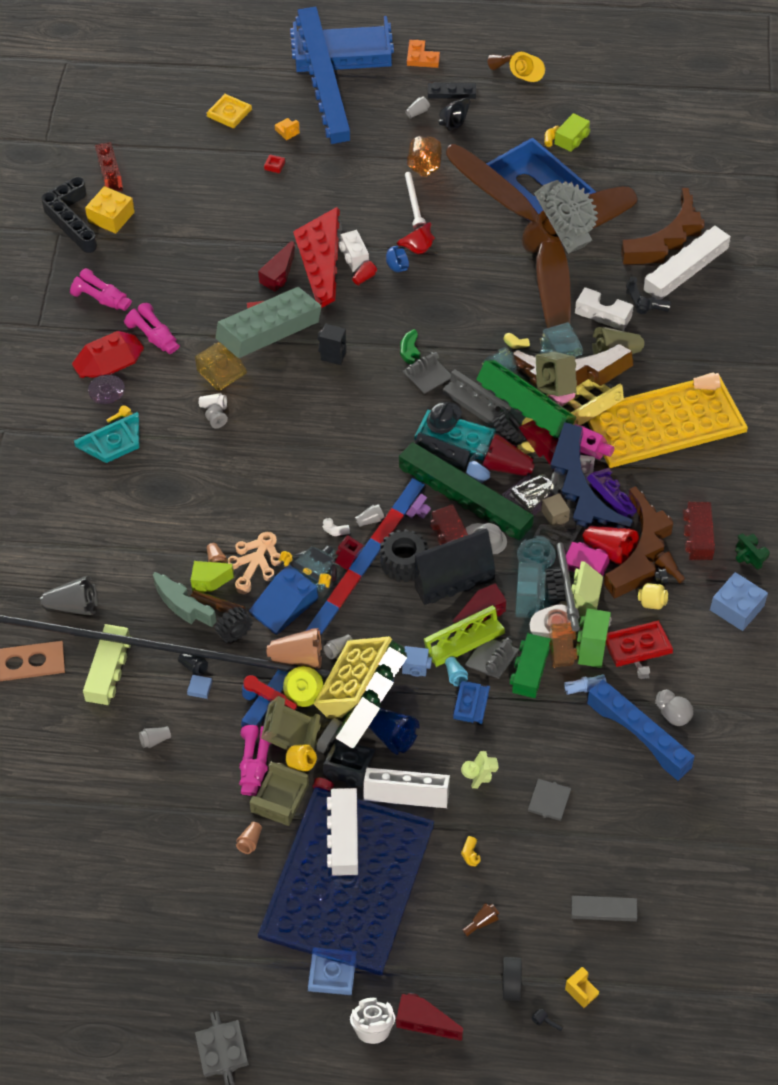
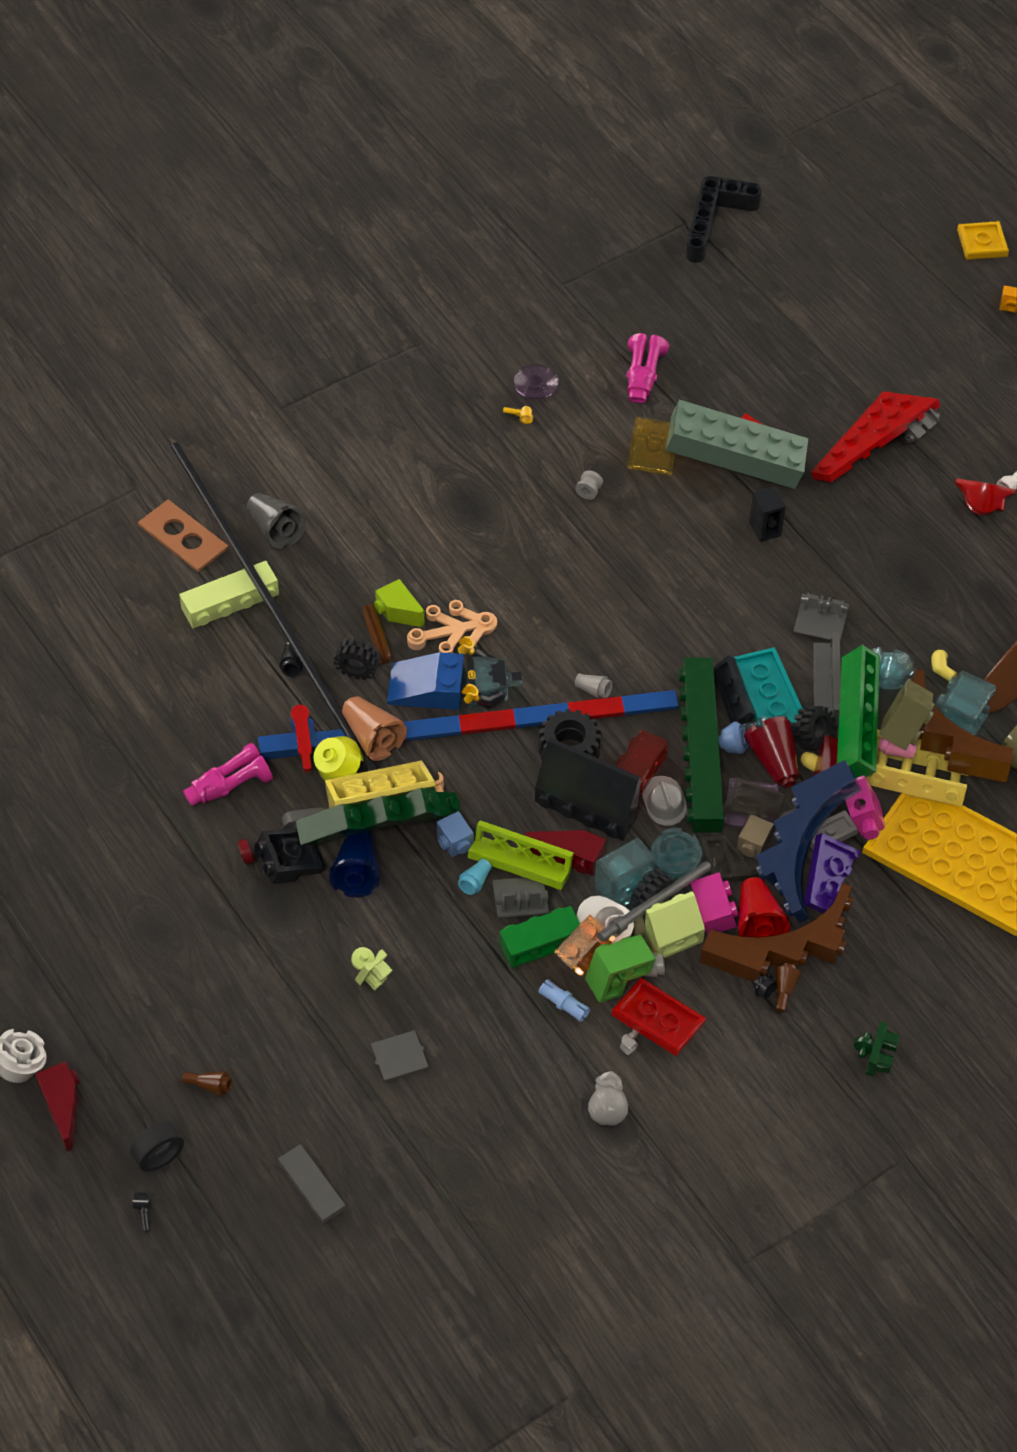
camera: 50 degrees right, 0 degrees up
dark pink piece [70,268,132,311] -> none
red wedge [72,331,144,378] -> none
teal wing [74,412,139,463] -> none
yellow brick [85,186,134,234] -> none
clear red brick [95,142,123,191] -> none
light grey cone [139,726,171,748] -> none
sand green slope [153,572,216,627] -> none
medium blue tile [187,675,212,699] -> none
white cone [199,393,227,410] -> none
nougat cone [207,543,227,563] -> none
nougat cone [236,822,262,854] -> none
olive panel [250,762,309,826] -> none
dark red slope [258,241,295,292] -> none
clear blue plate [258,787,435,975] -> none
olive panel [261,696,321,750] -> none
red tile [264,155,285,173] -> none
yellow head [286,745,317,771] -> none
medium blue tile [308,948,357,995] -> none
white arm [322,518,350,536] -> none
light grey cone [324,634,353,659] -> none
white brick [327,788,358,875] -> none
dark red brick [335,535,364,571] -> none
white brick [339,230,369,272] -> none
red cone [352,261,377,286] -> none
white brick [364,768,450,808] -> none
blue hair [386,246,409,272] -> none
green piece [400,329,420,365] -> none
medium lavender tile [406,494,431,519] -> none
black piece [427,402,462,434] -> none
blue plate [453,681,490,724] -> none
yellow arm [461,836,481,866] -> none
yellow panel [565,967,599,1008] -> none
blue arch [587,679,695,781] -> none
light yellow head [638,583,668,610] -> none
clear red brick [683,502,715,560] -> none
medium blue brick [710,572,768,631] -> none

